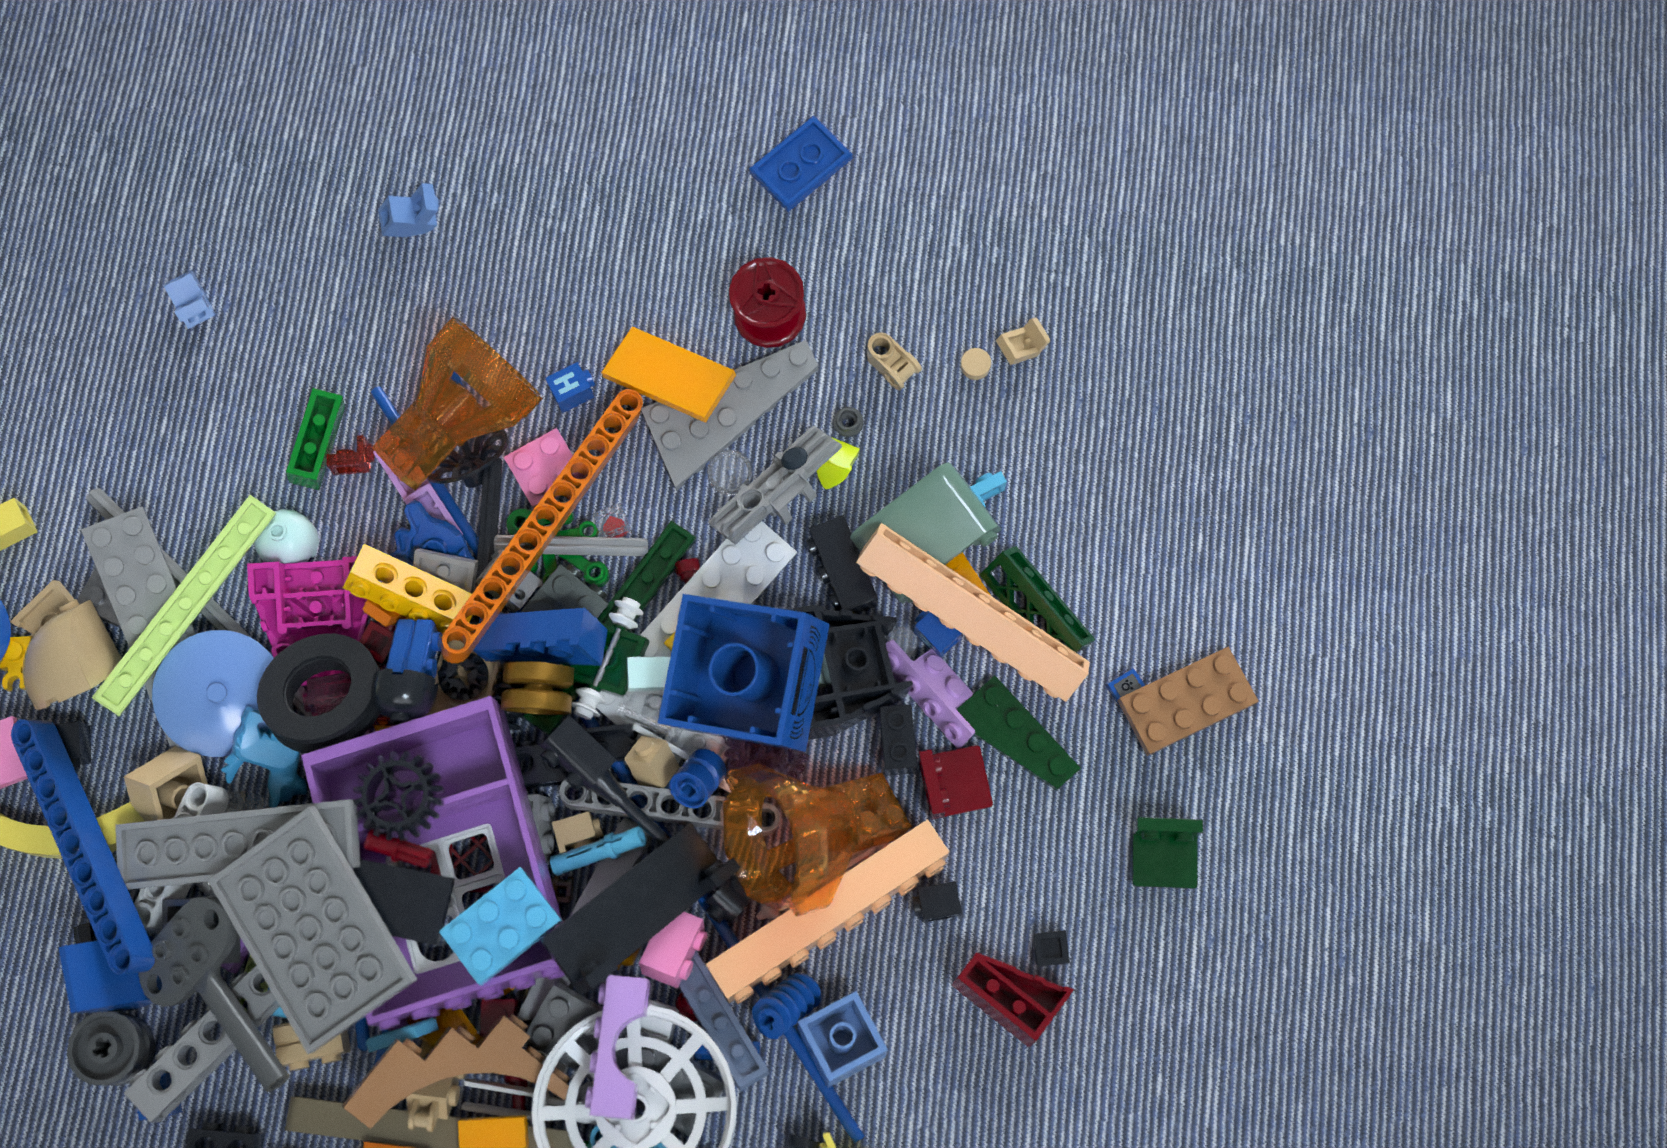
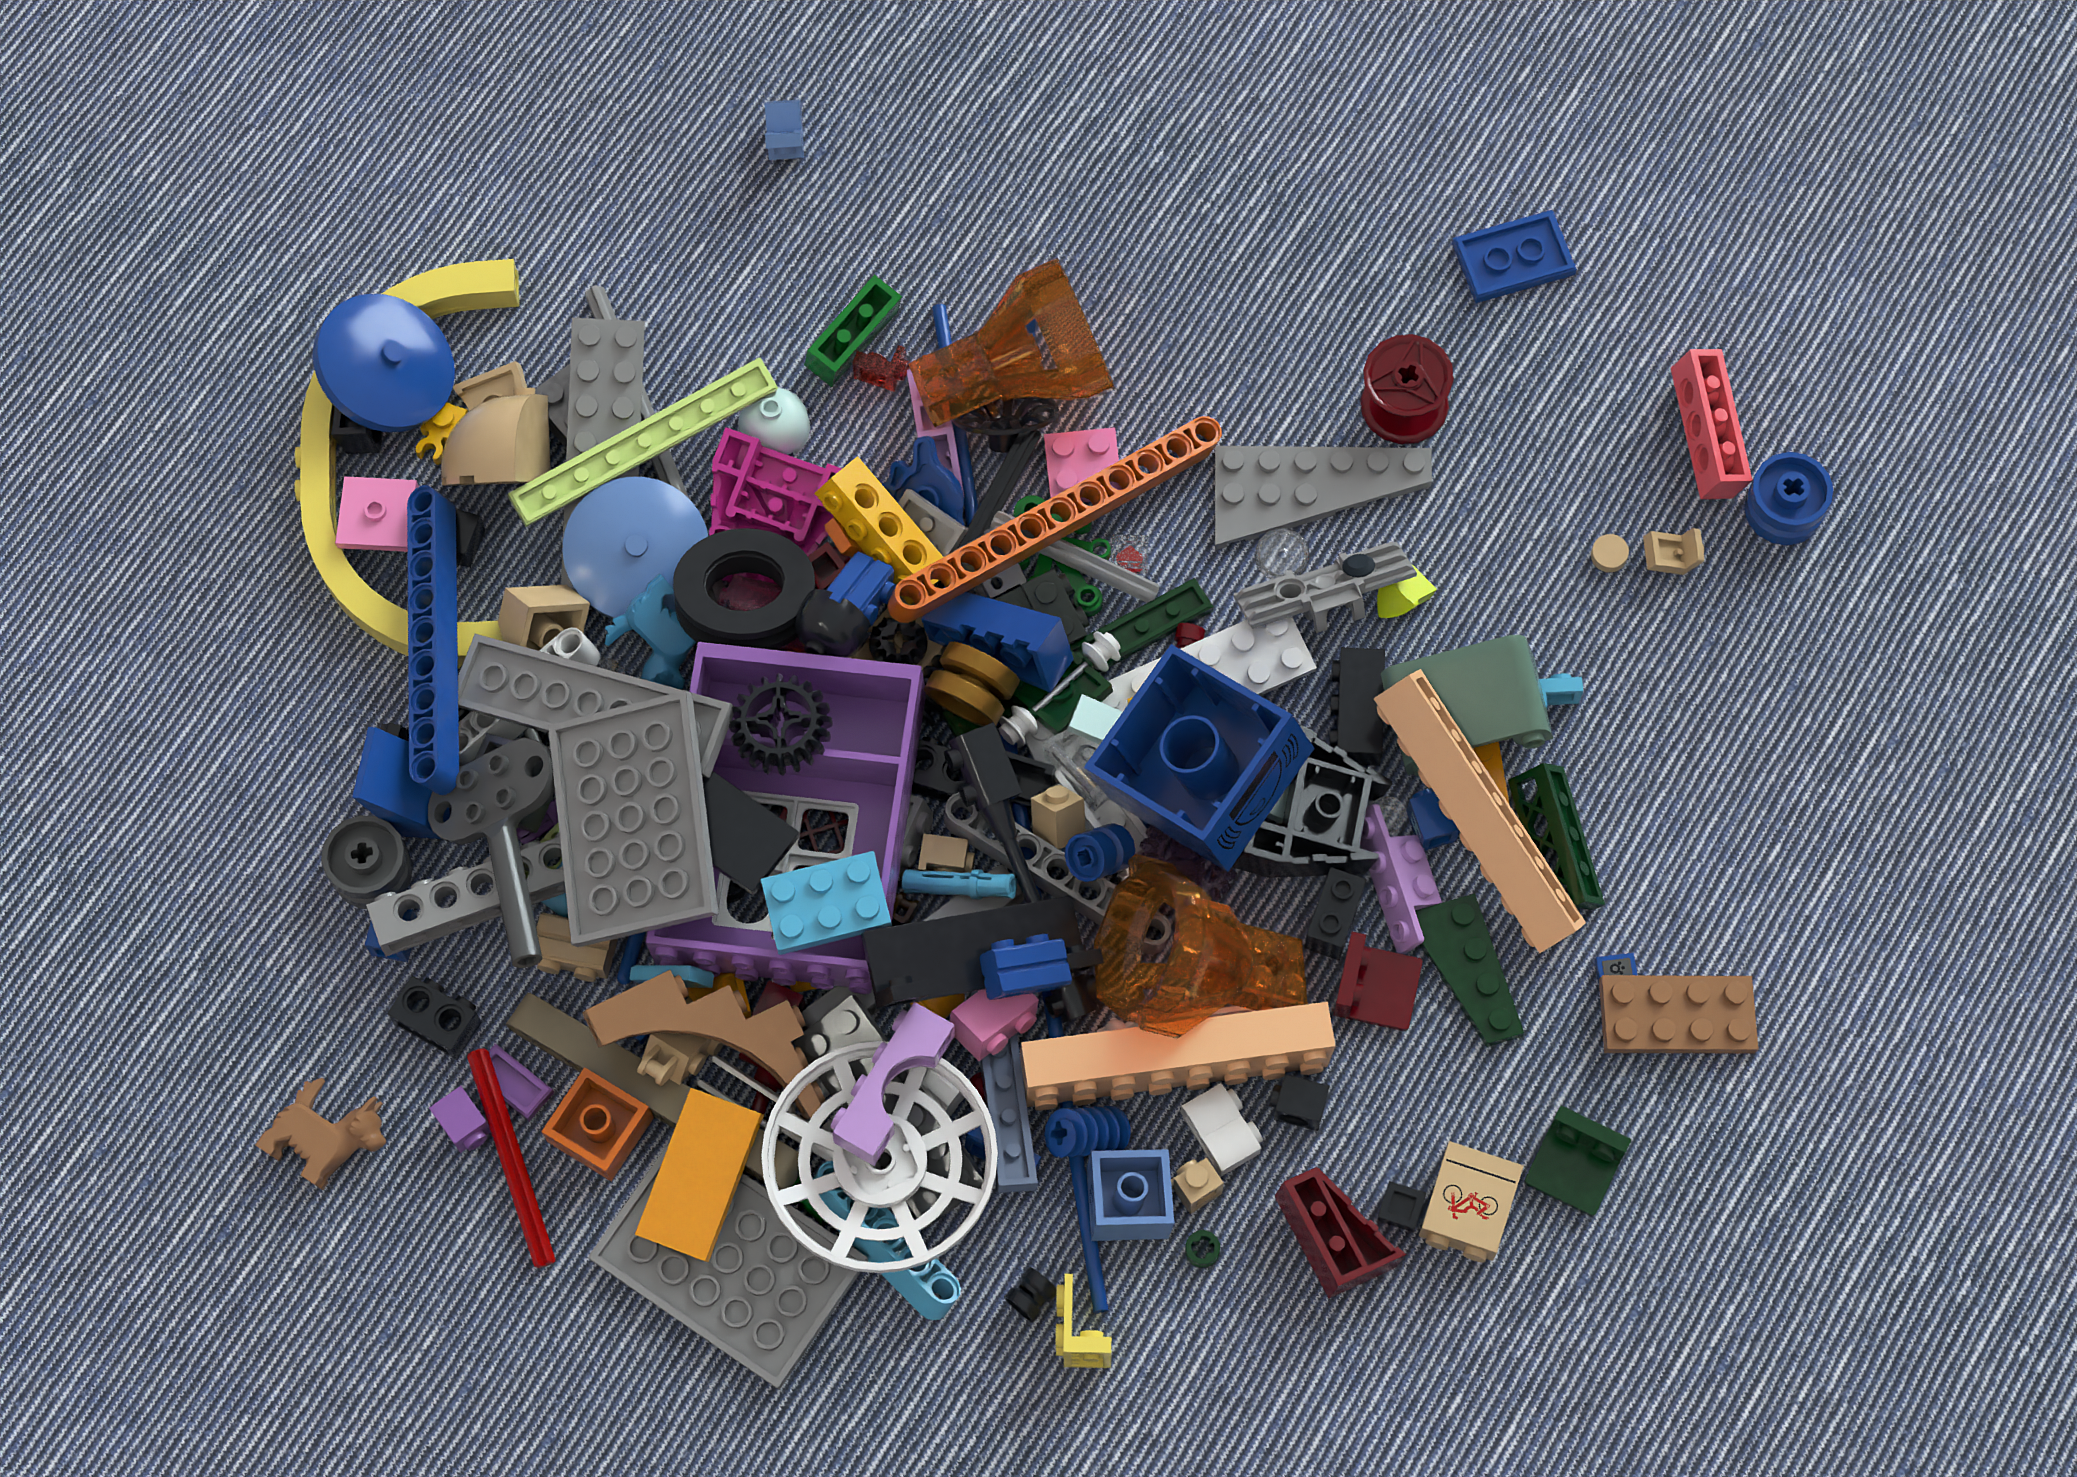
camera: 25 degrees right, 5 degrees down
dark red axle [364,829,433,868] -> none
medium blue brick [378,183,439,237] -> none
blue brick [545,362,595,413] -> none
light orange tile [601,326,736,423] -> none
dark grey plate [833,407,863,437] -> none
tan piece [866,332,922,391] -> none
none -> blue brick [979,934,1072,1000]
none -> tan brick [1171,1157,1224,1214]
none -> white brick [1180,1083,1263,1177]
none -> dark green bush [1185,1230,1220,1268]
none -> tan panel [1419,1141,1524,1262]
none -> coral brick [1670,349,1753,499]
none -> blue wheel [1744,452,1833,546]

